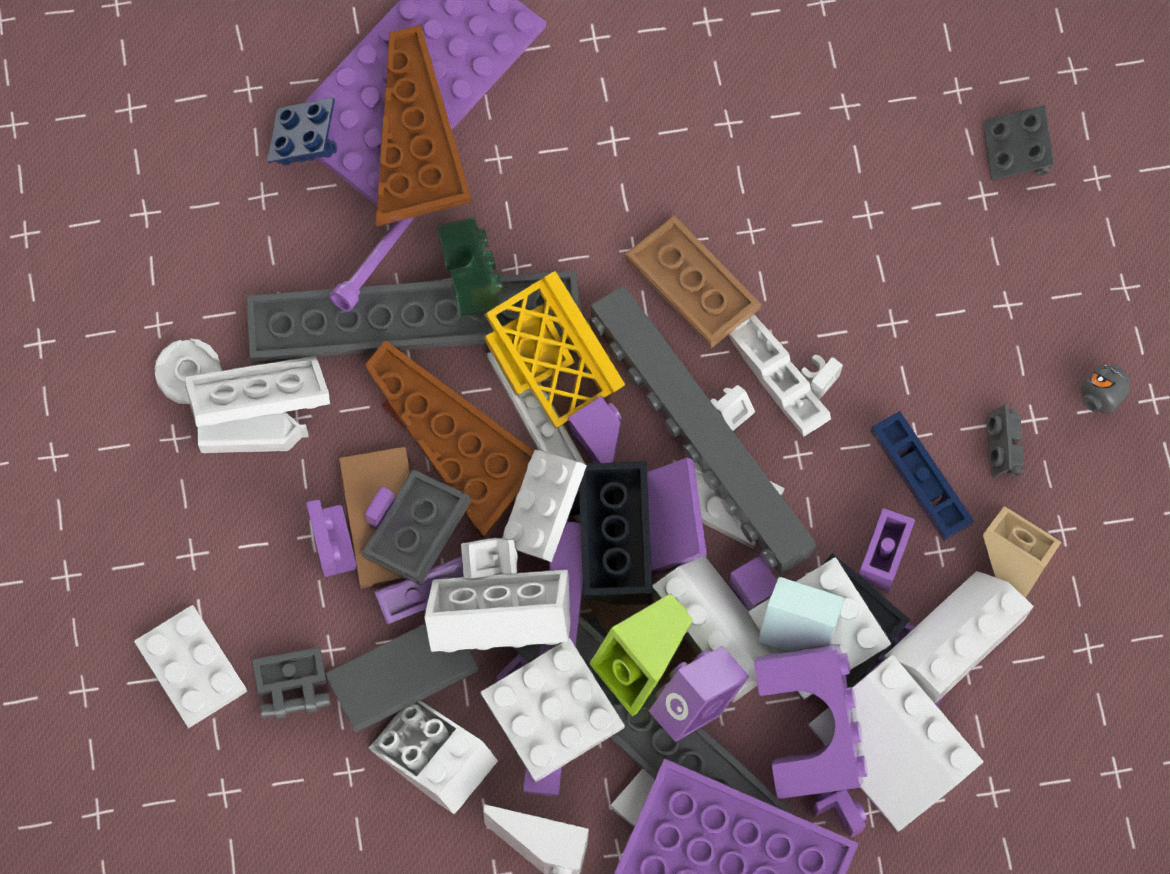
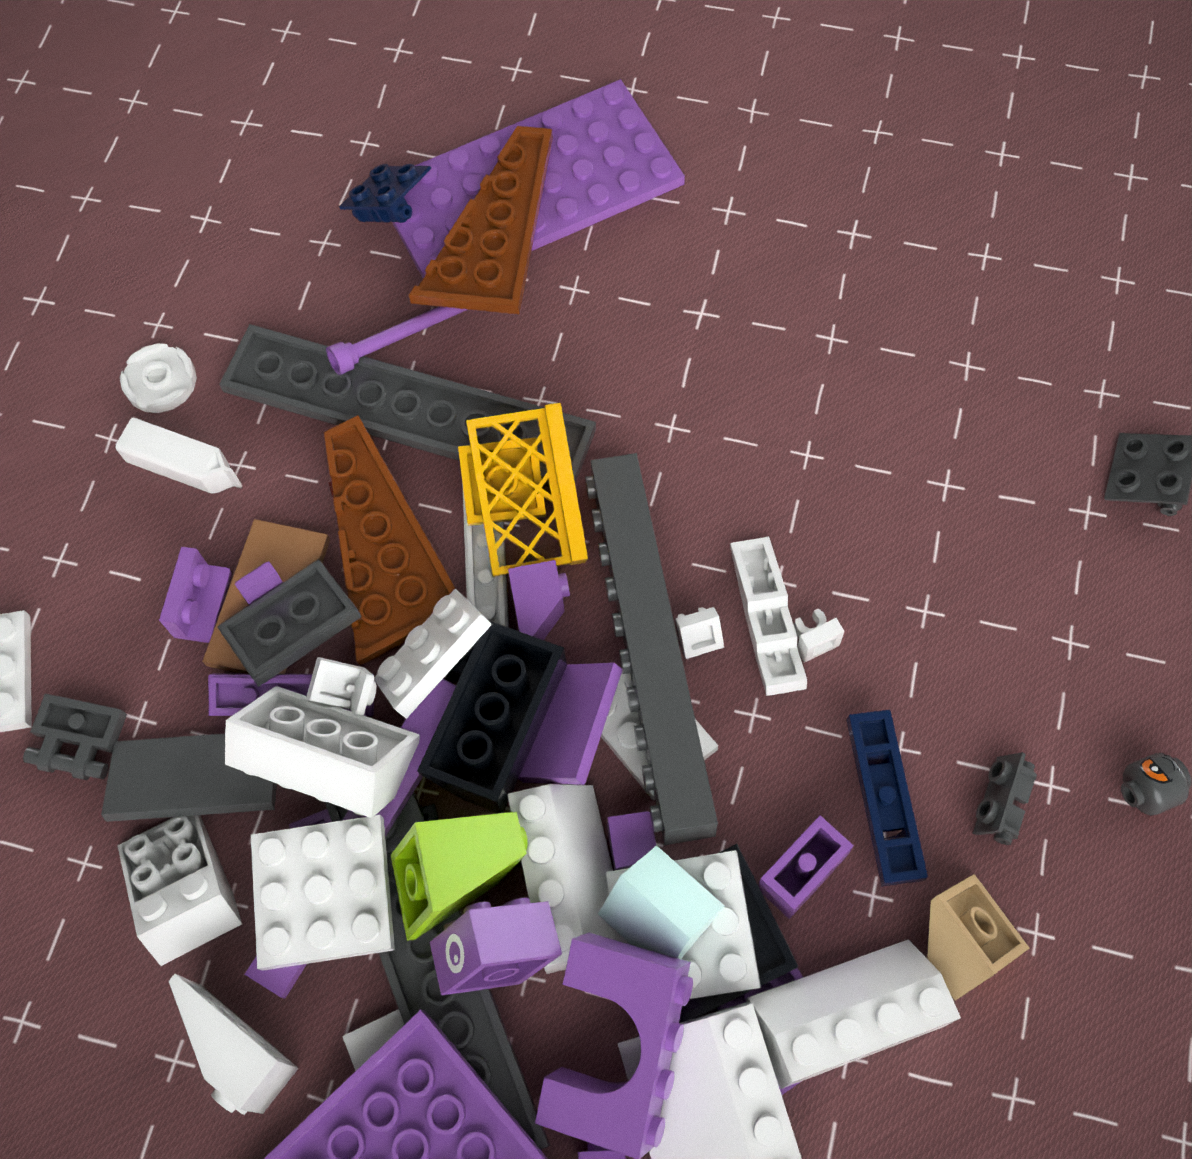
camera: 30 degrees right, 5 degrees down
white plate [184,356,330,426] -> none
clear green arch [436,216,503,317] -> none
medium nougat tile [625,215,761,348] -> none

